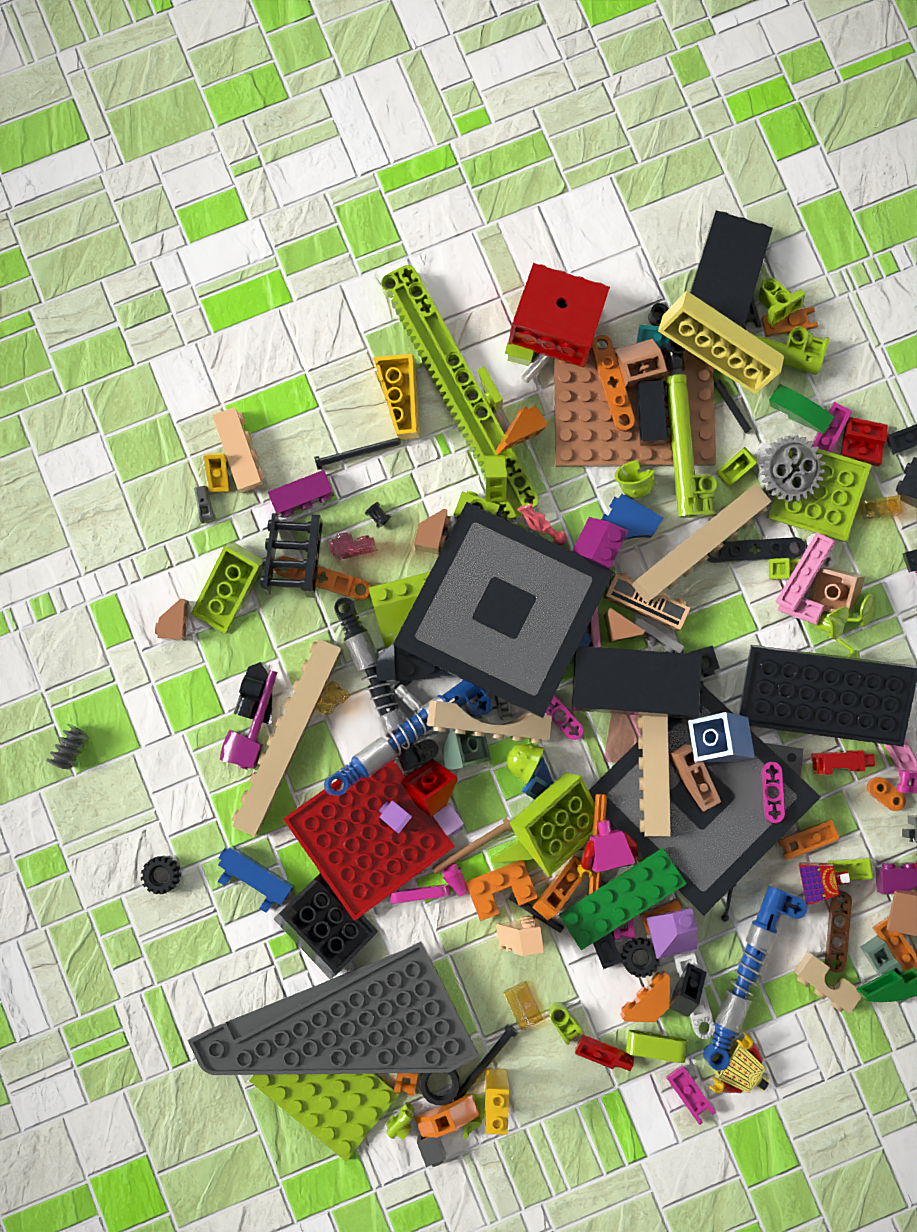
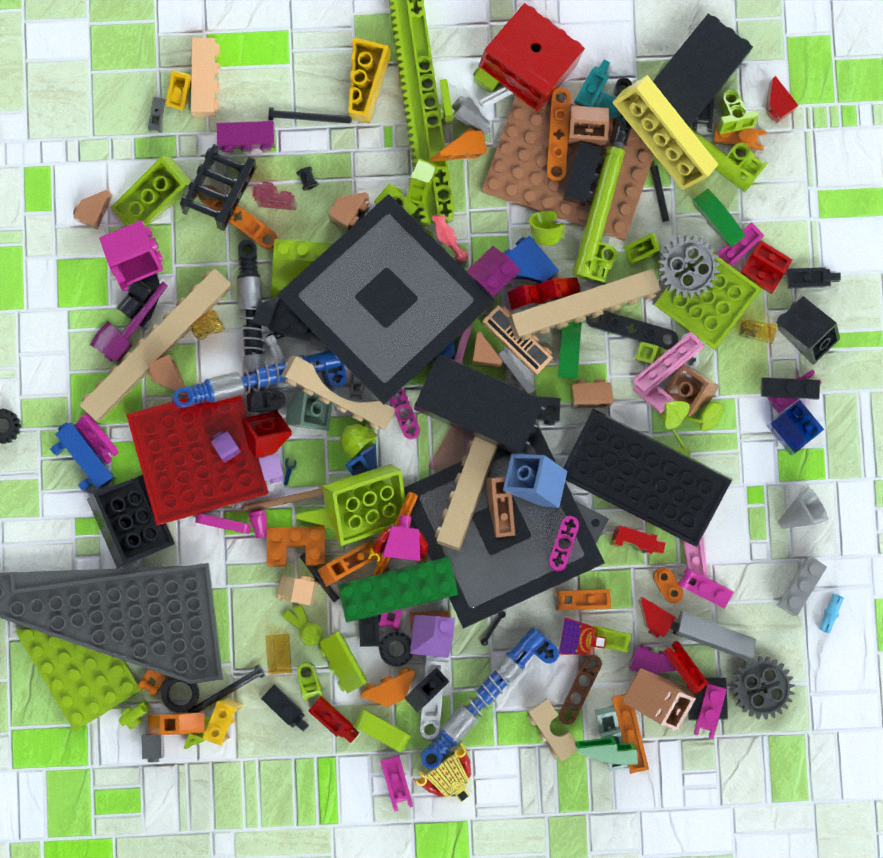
camera: 15 degrees right, 0 degrees up
none -> dark pink hinge [75,413,119,464]
none -> dark pink container [99,220,164,291]
none -> nougat slope [147,355,186,396]
none -> black hinge [261,684,309,731]
none -> lime piece [281,604,323,646]
none -> hand [283,458,297,486]
none -> lime slope [318,631,368,694]
none -> light grey rock [452,96,491,135]
none -> red arch [507,277,581,310]
none -> green slope [557,321,582,379]
none -> nougat slope [571,379,613,409]
none -> teal hinge [574,59,611,107]
none -> red slope [639,597,676,638]
none -> red slope [766,76,799,123]

